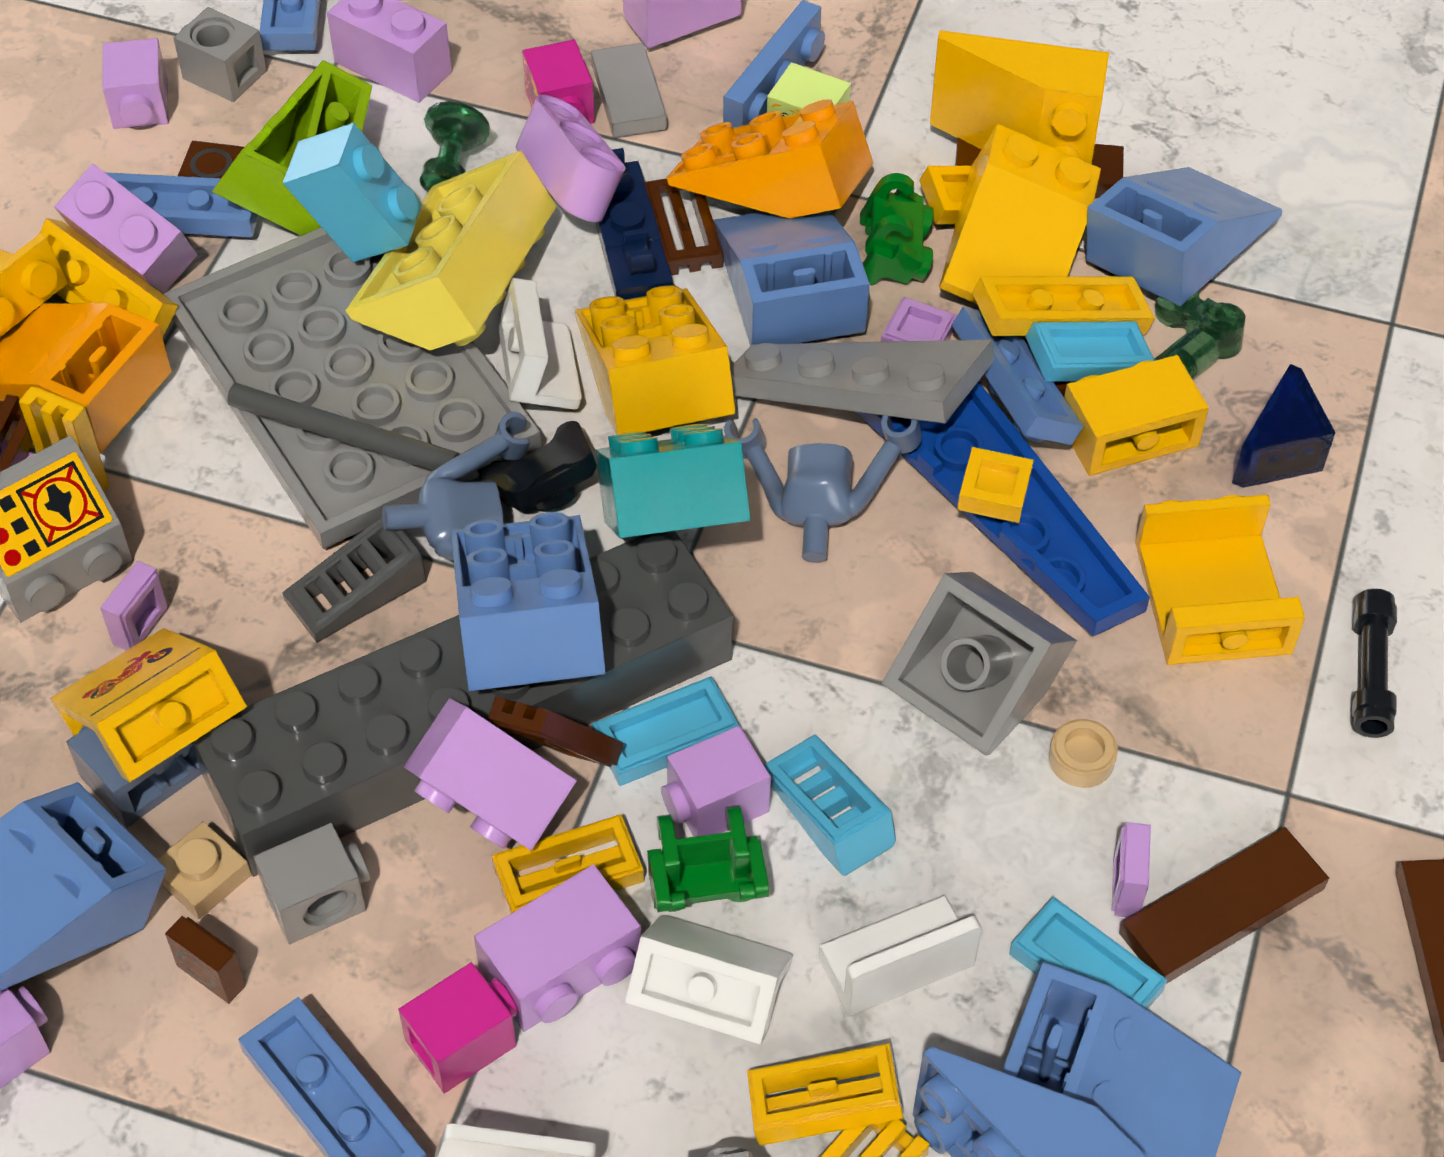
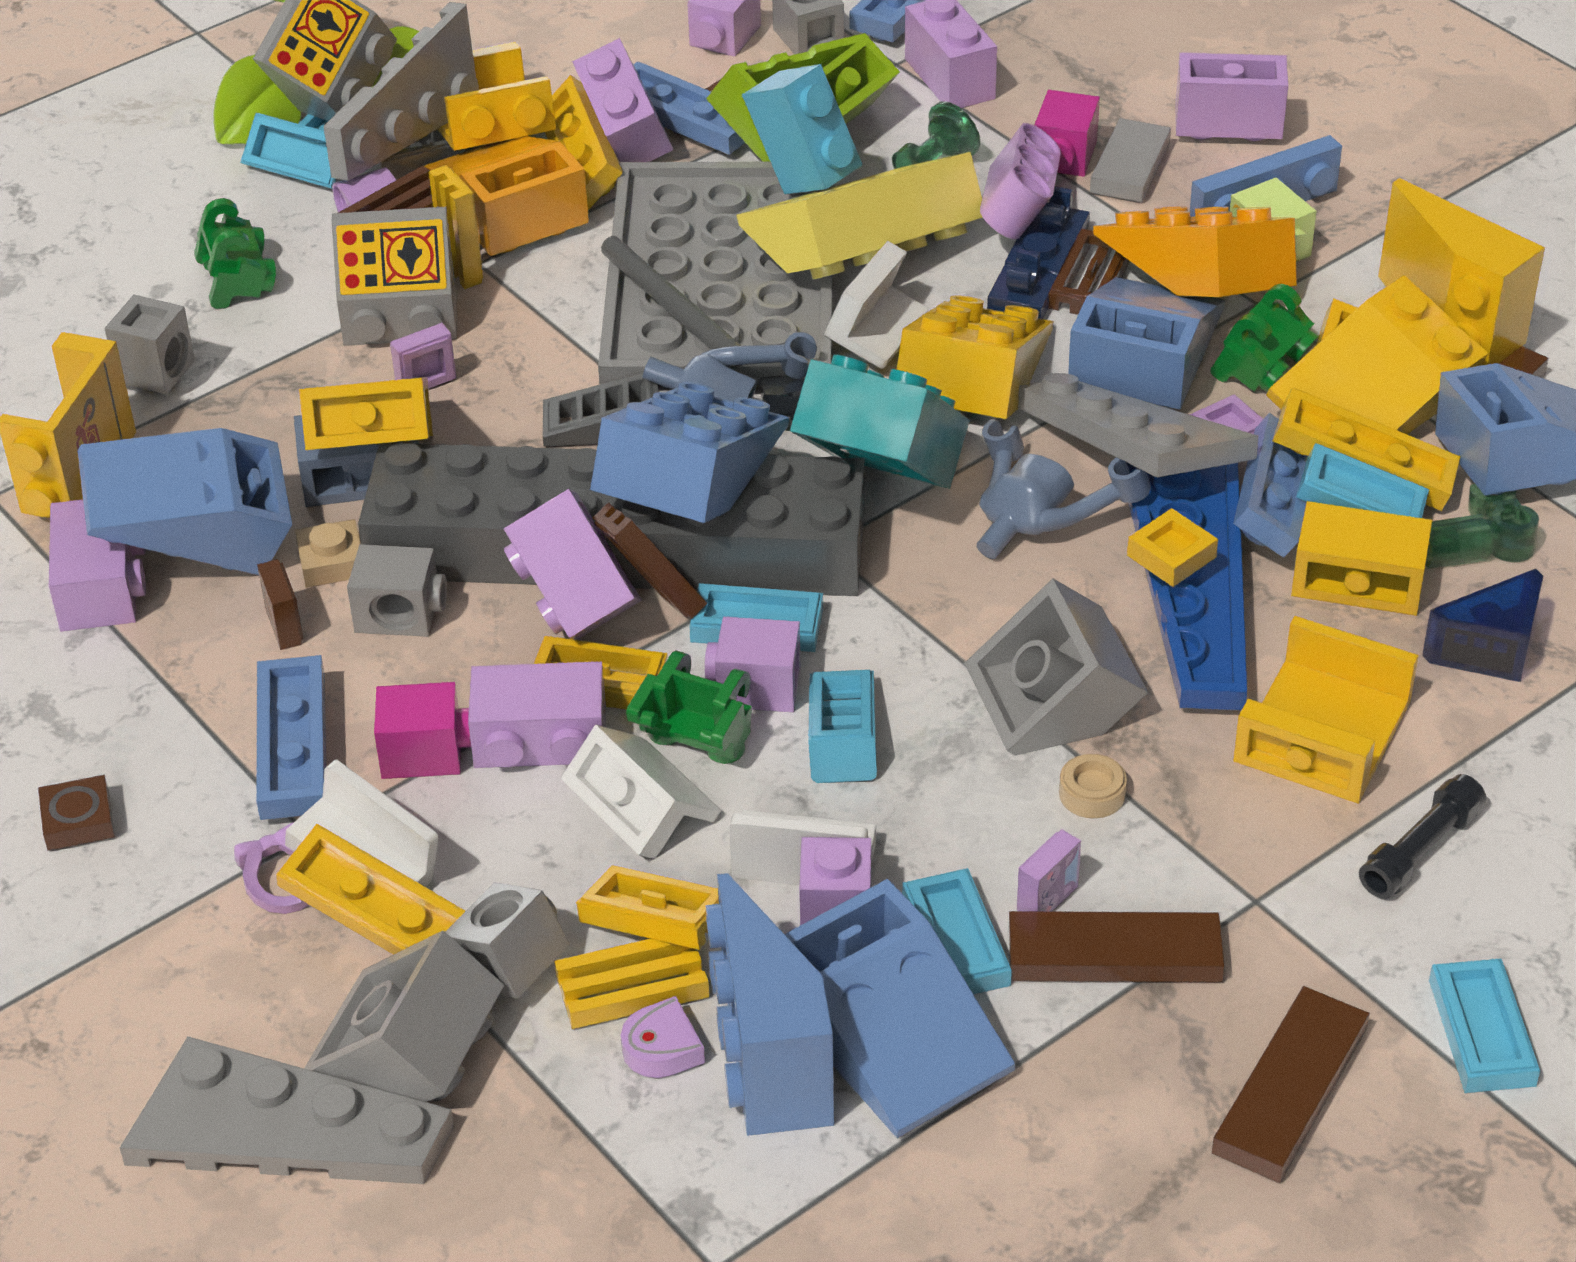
camera: 35 degrees right, 10 degrees down
none -> lavender brick [799,837,871,925]

